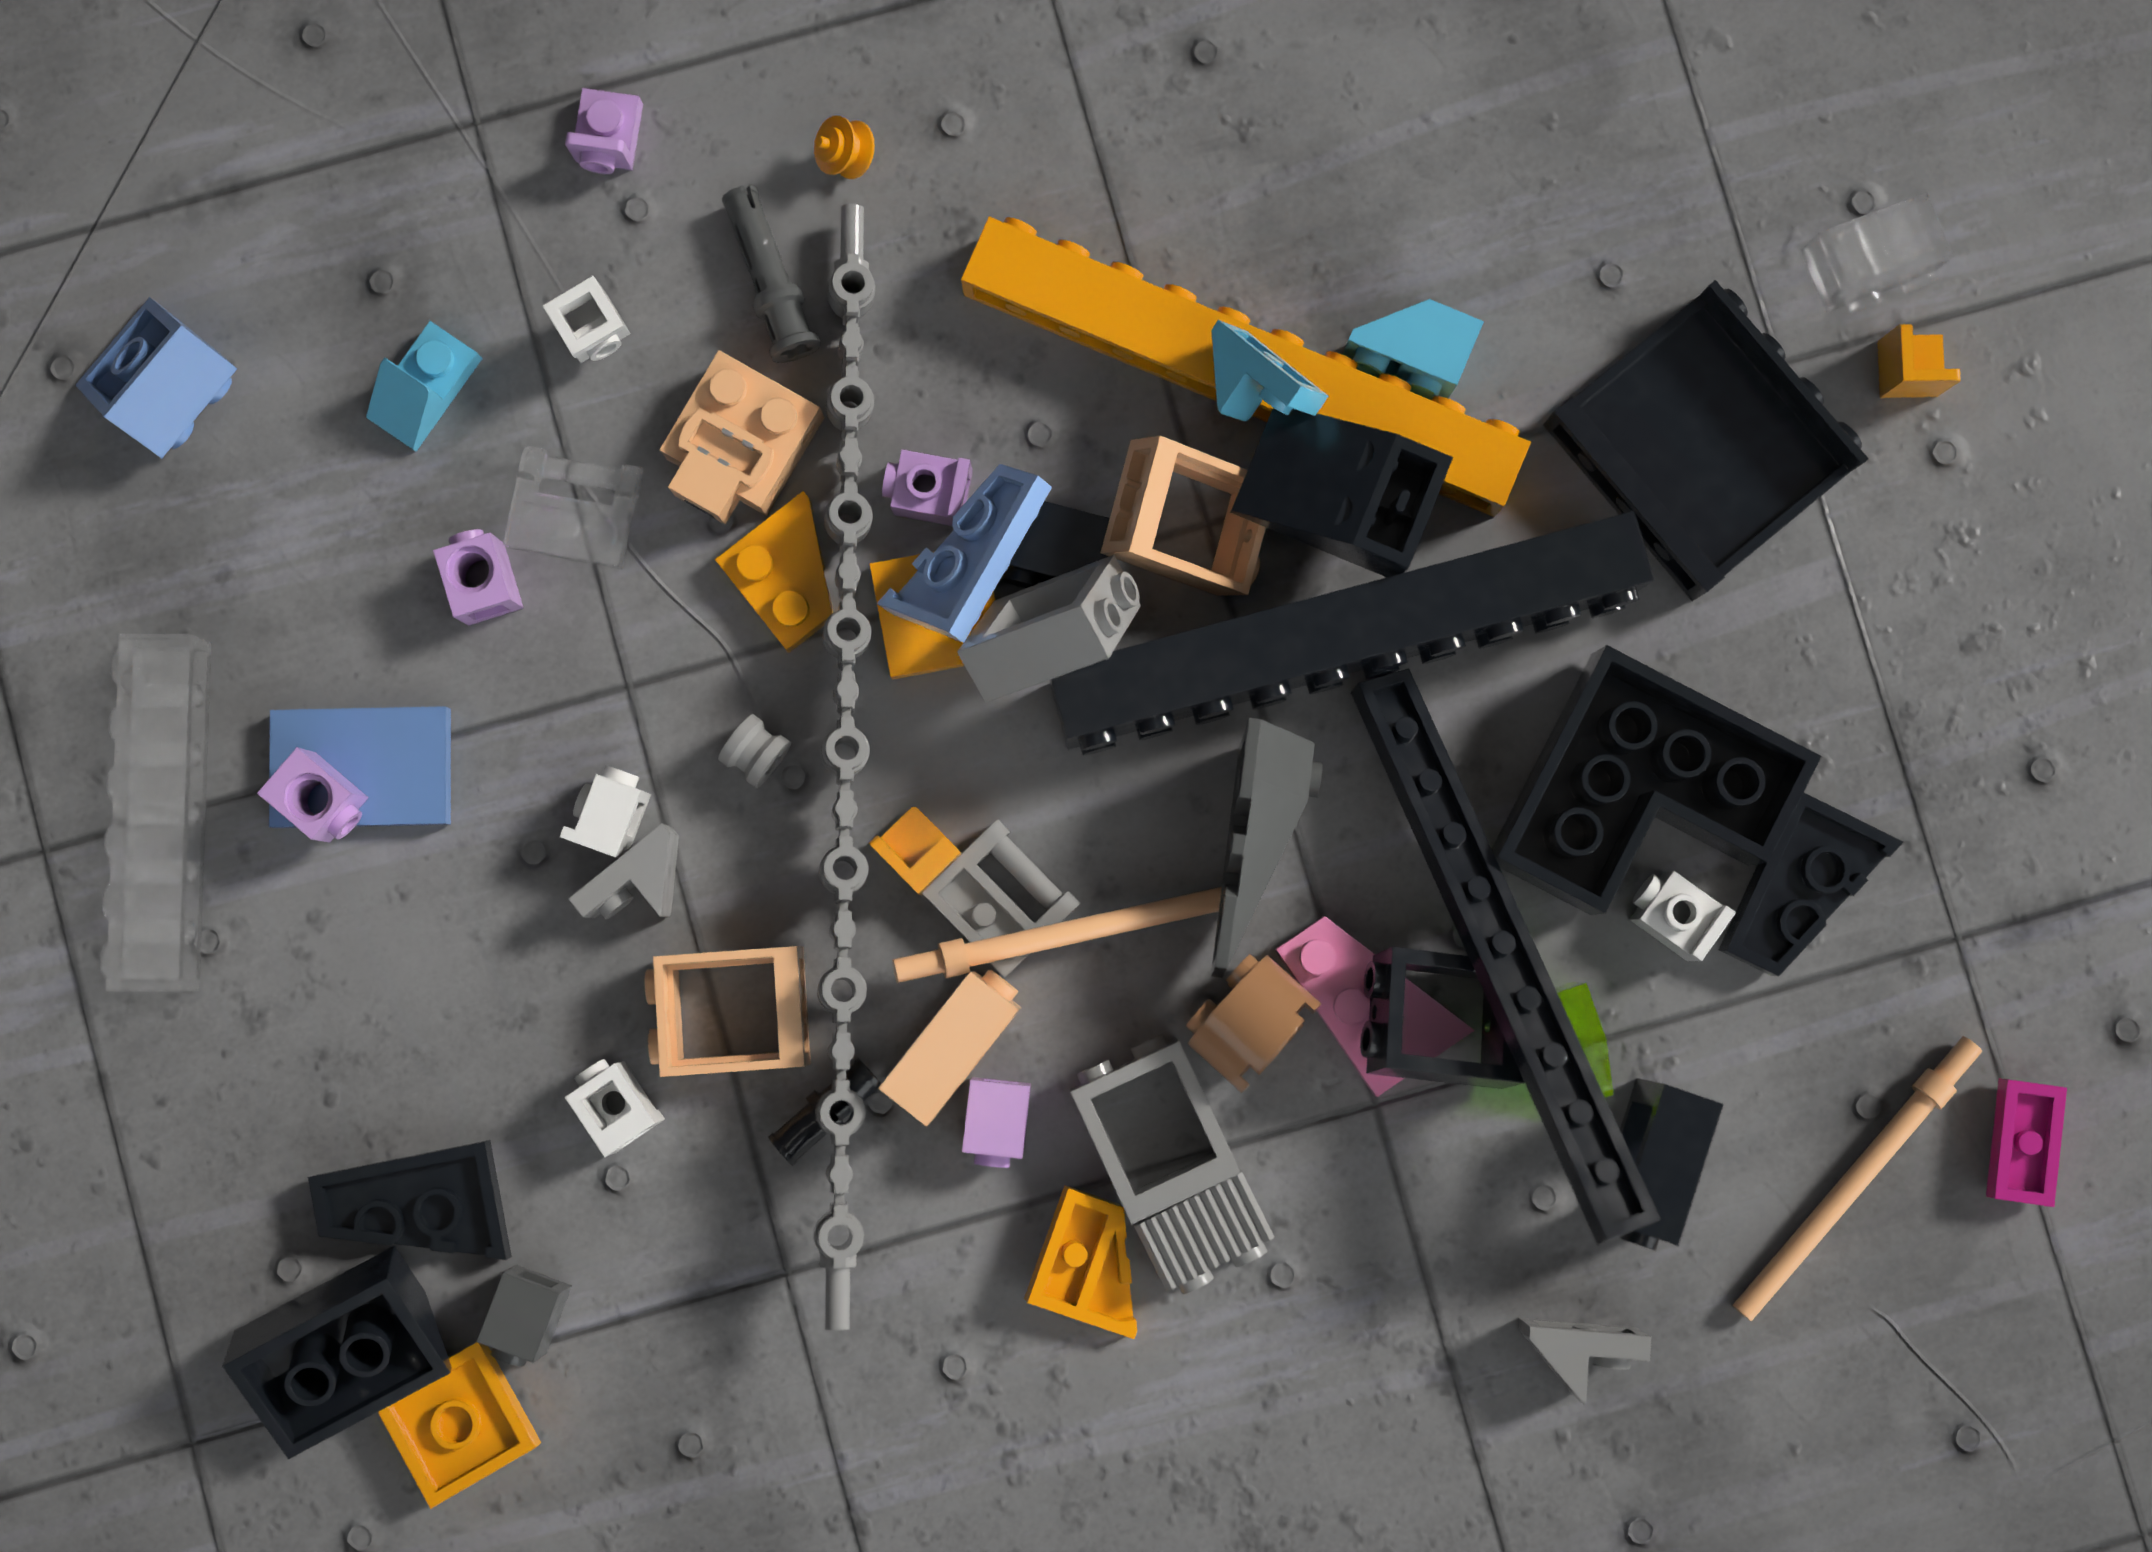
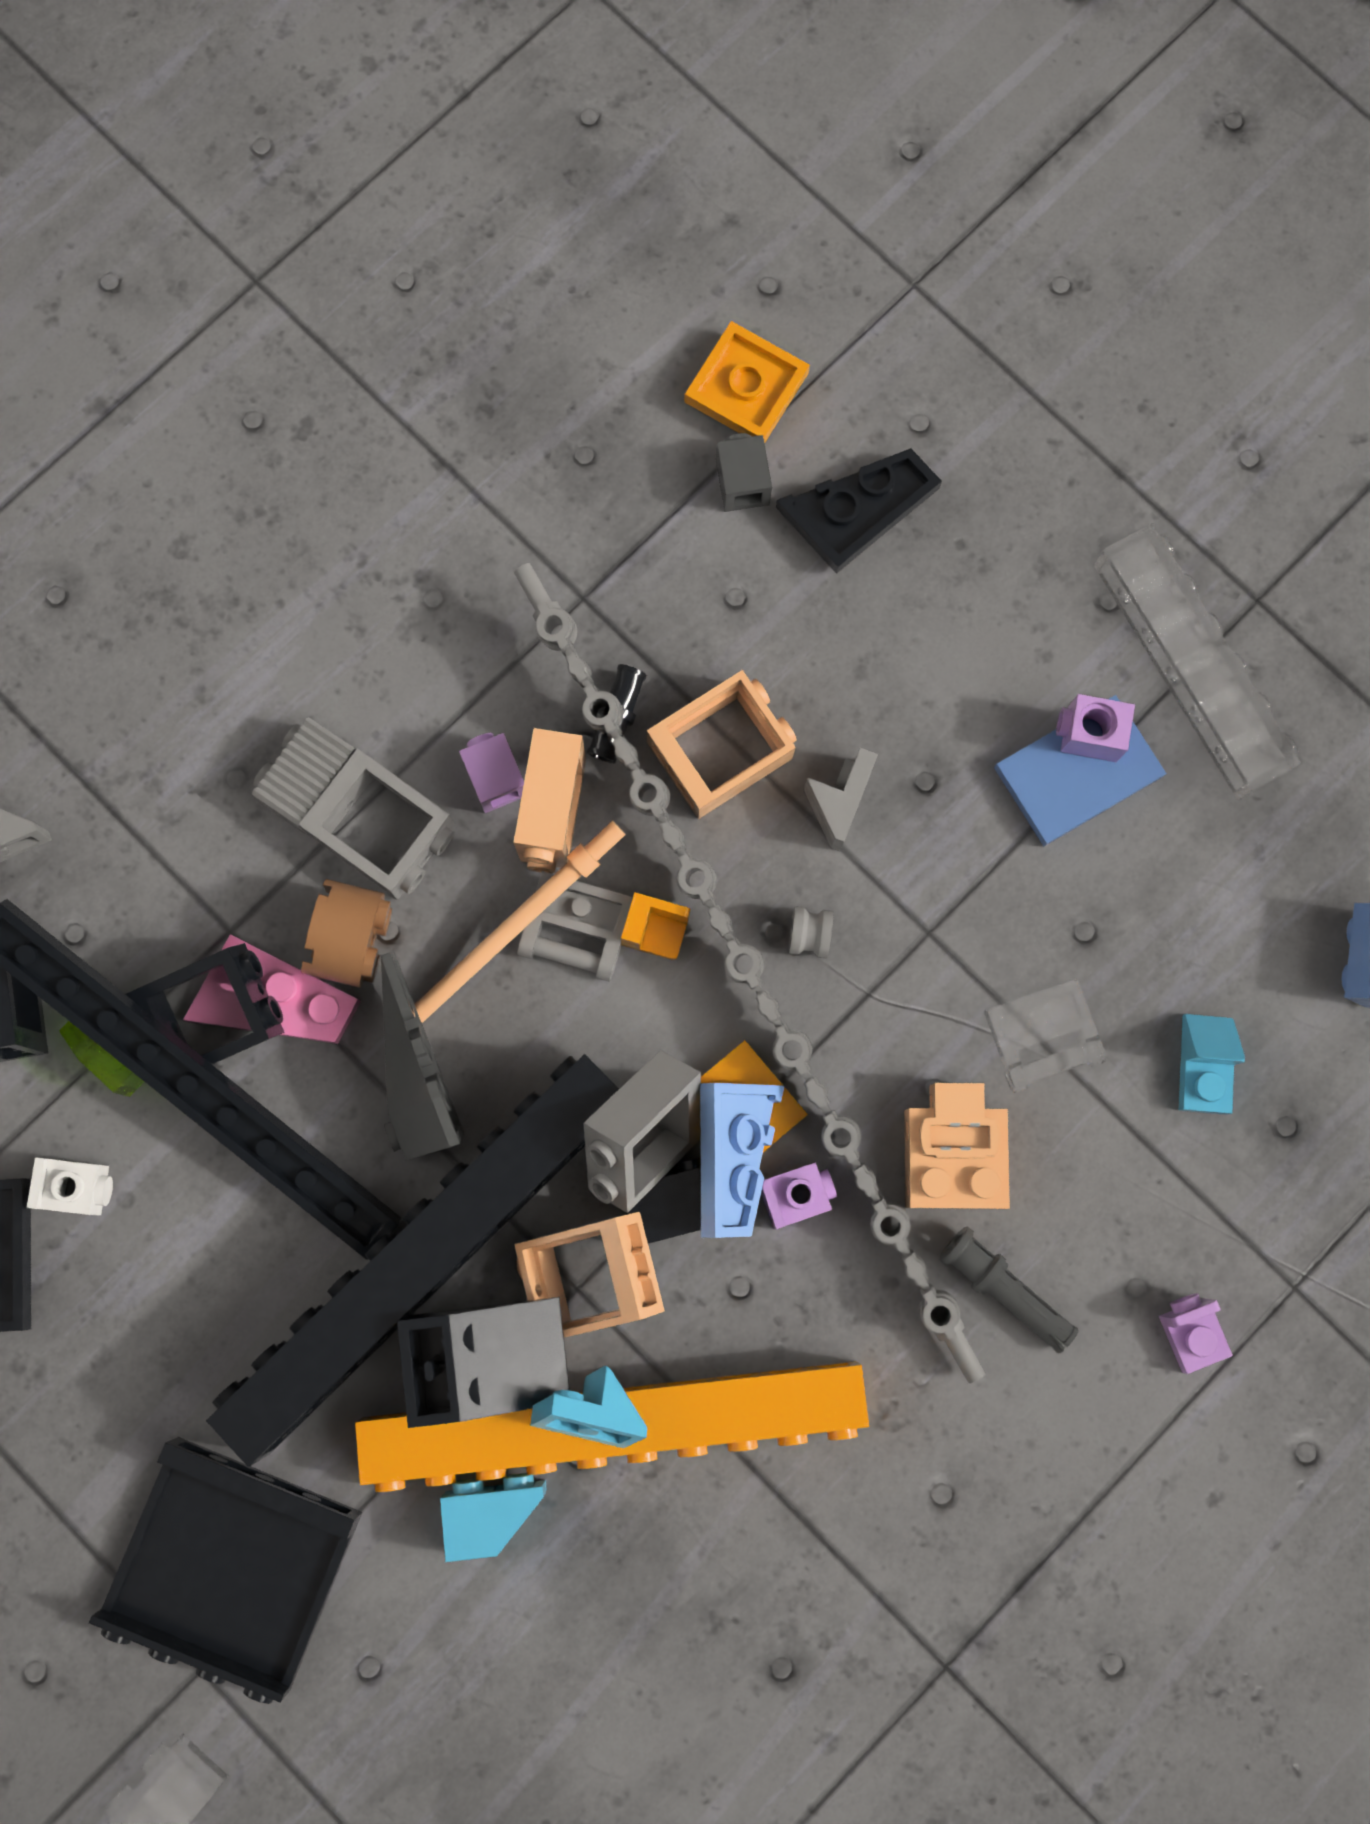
camera: 145 degrees right, 5 degrees down
black slope [222,1246,452,1460] -> none
lavender brick [433,529,524,626] -> none
white brick [543,276,631,363] -> none
white brick [560,765,651,858] -> none
white brick [565,1059,665,1157] -> none
light orange wing [715,491,834,653] -> none
light orange wheel [814,116,875,179] -> none
light orange wing [1024,1185,1137,1339] -> none
black brick [1492,645,1822,915] -> none
light orange panel [1877,324,1961,398] -> none

